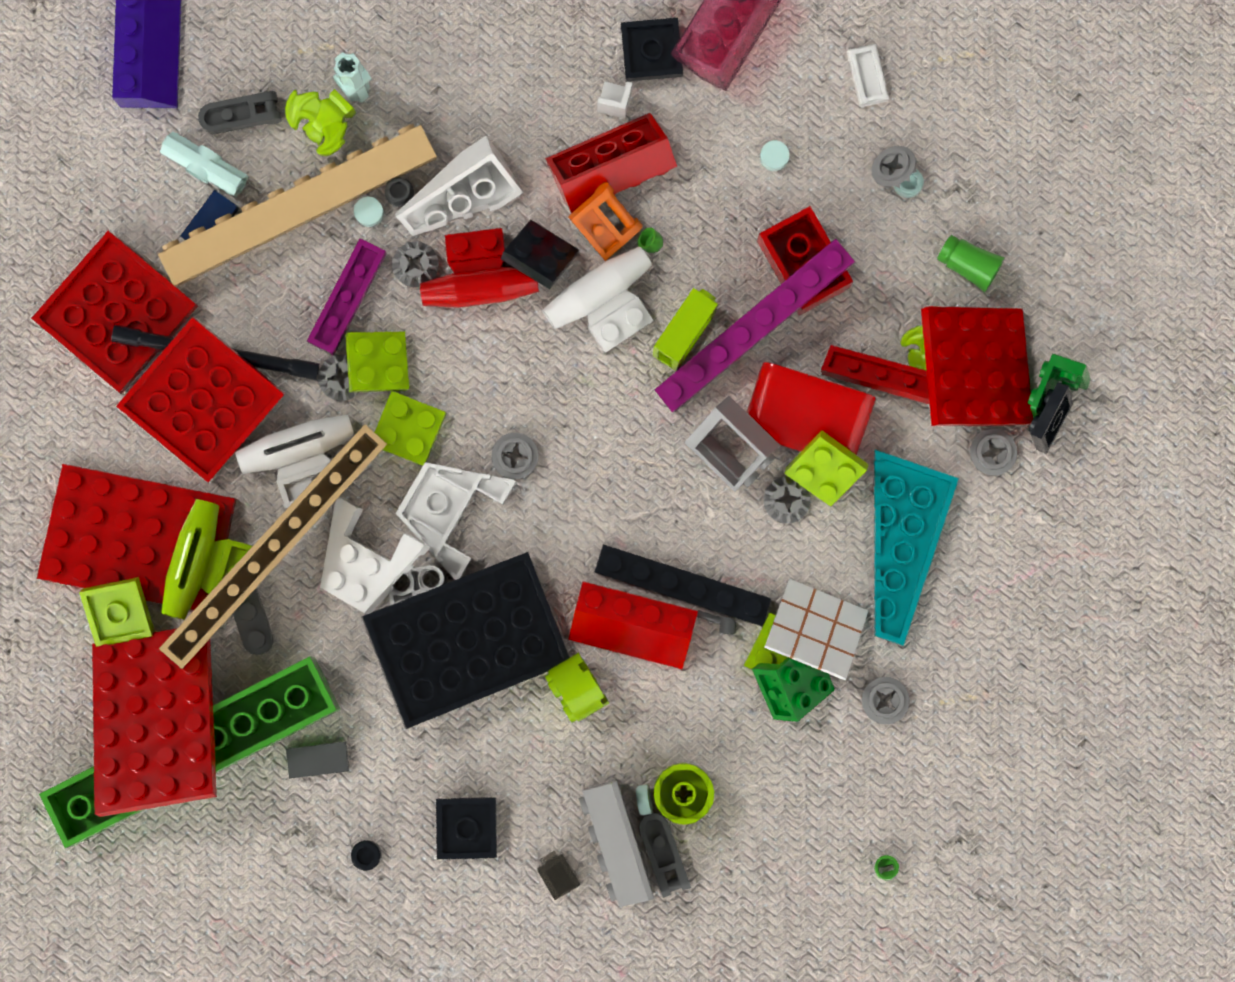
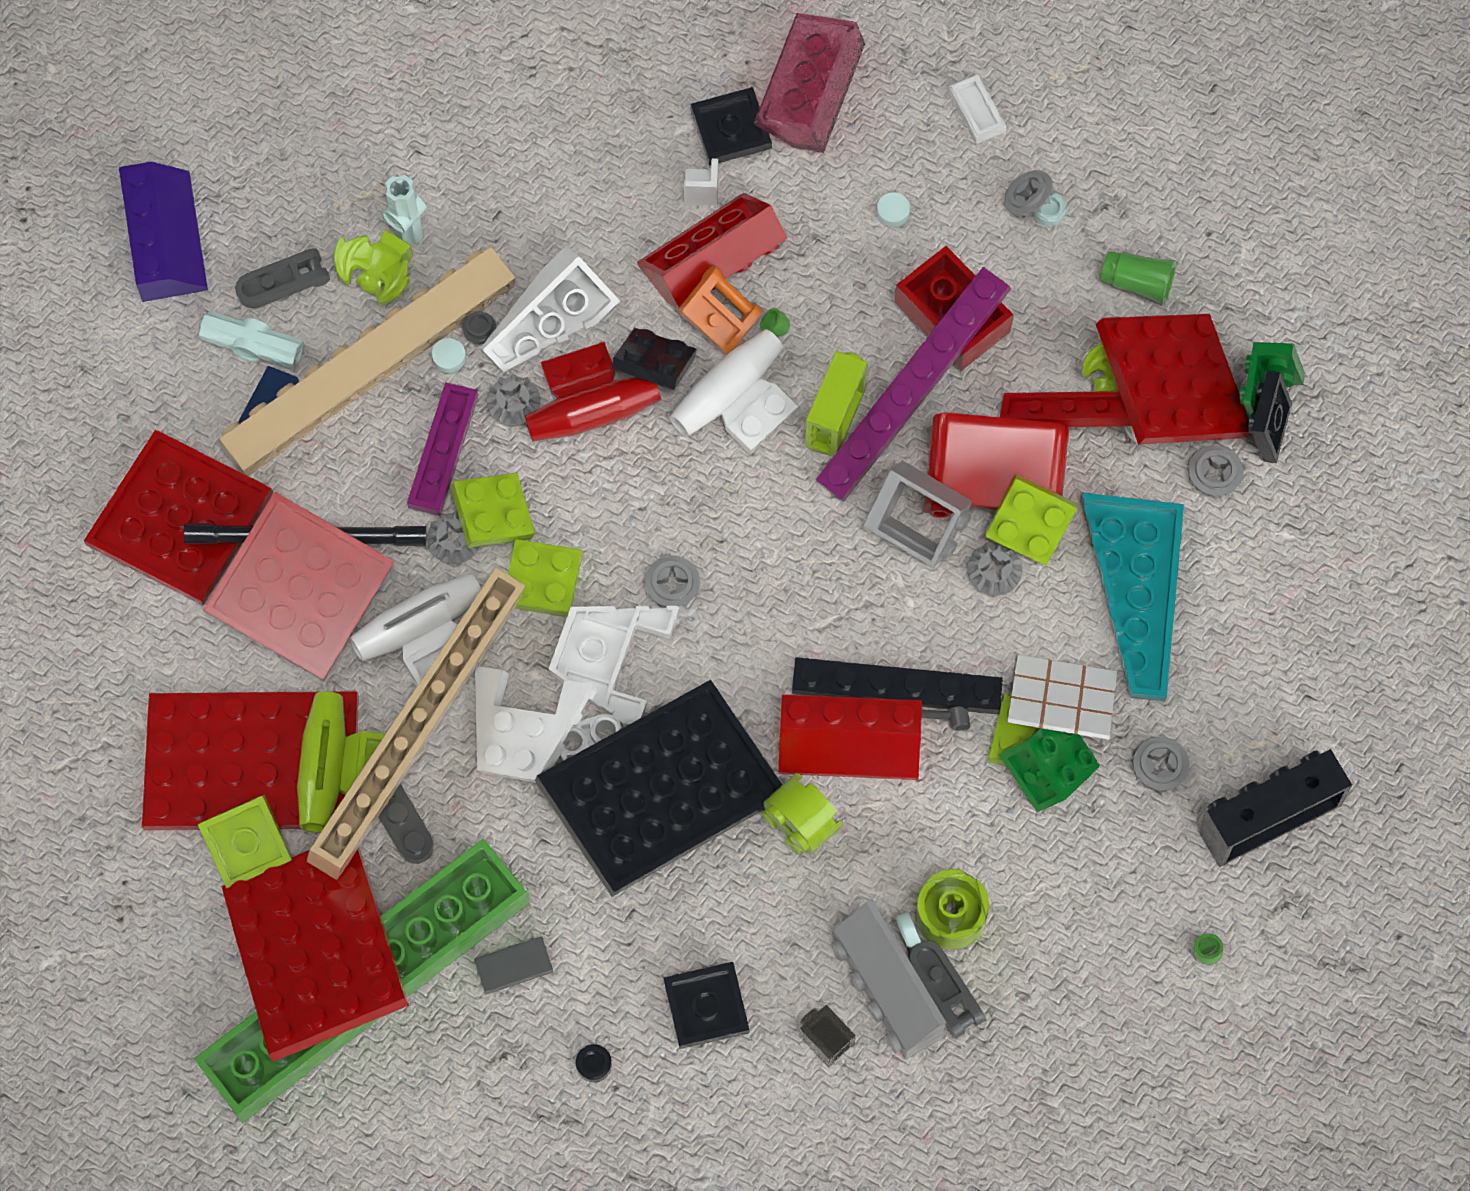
camera: 10 degrees left, 15 degrees down
none -> black piece [1198,749,1352,867]

